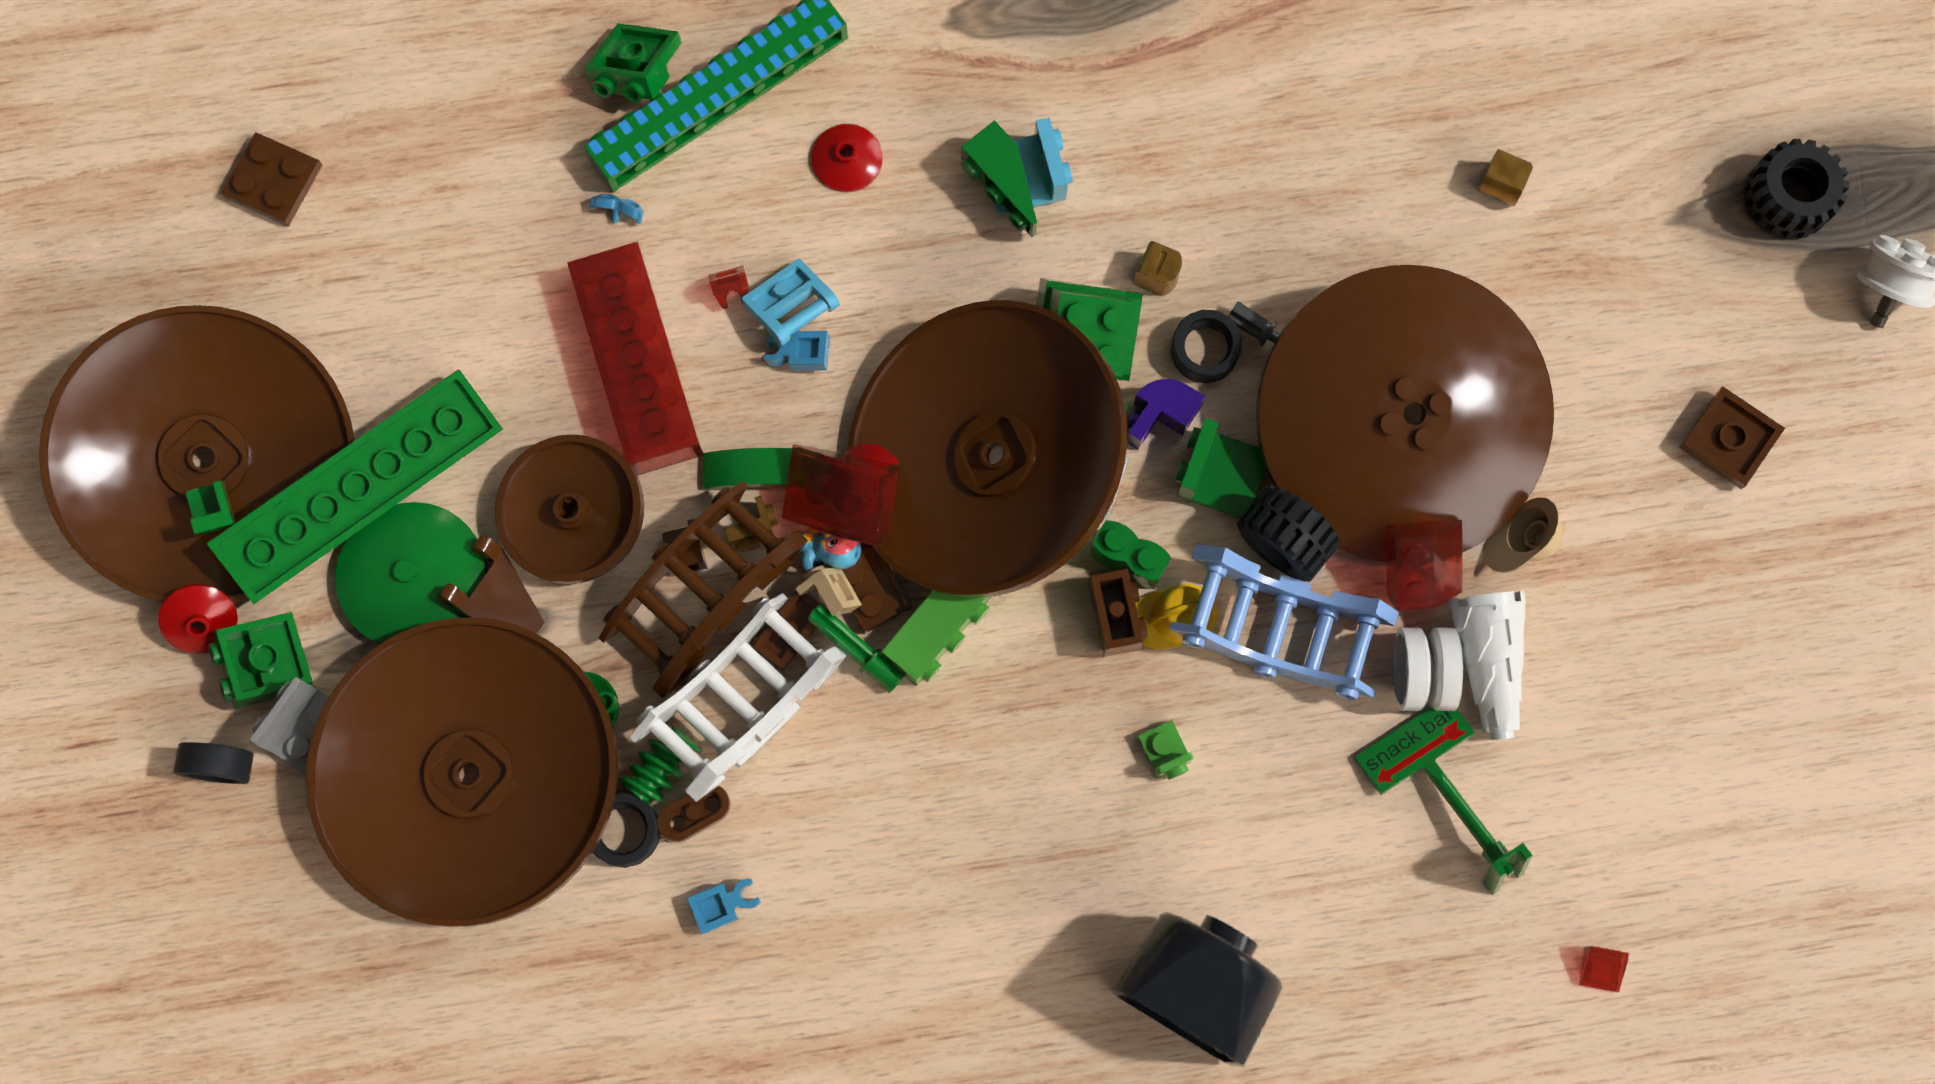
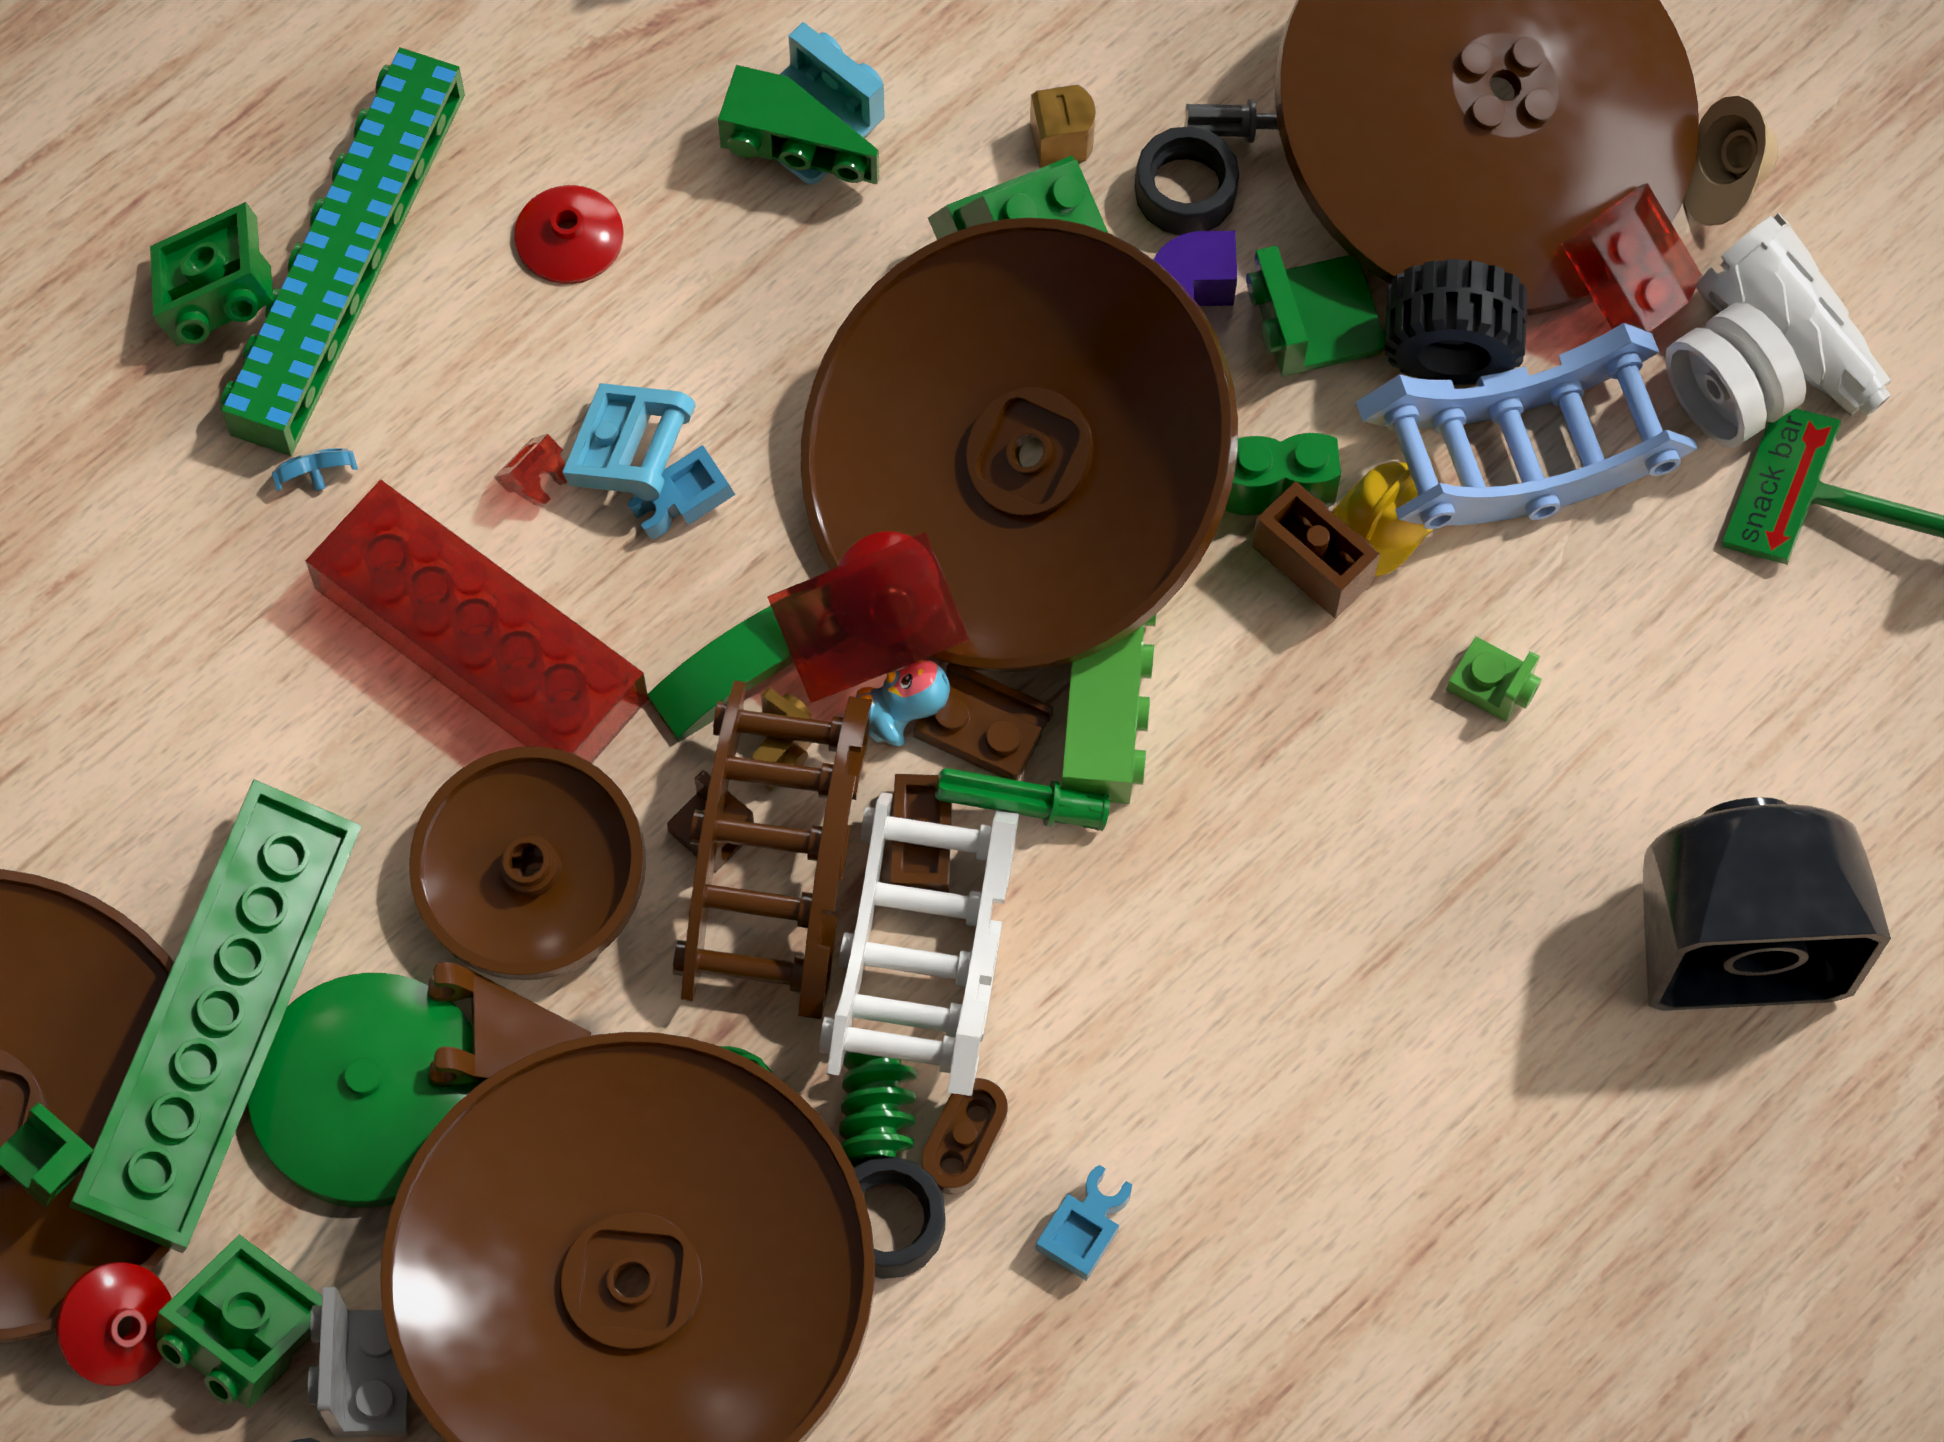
camera: 35 degrees left, 10 degrees down
tan bracket [795,565,862,616] -> none

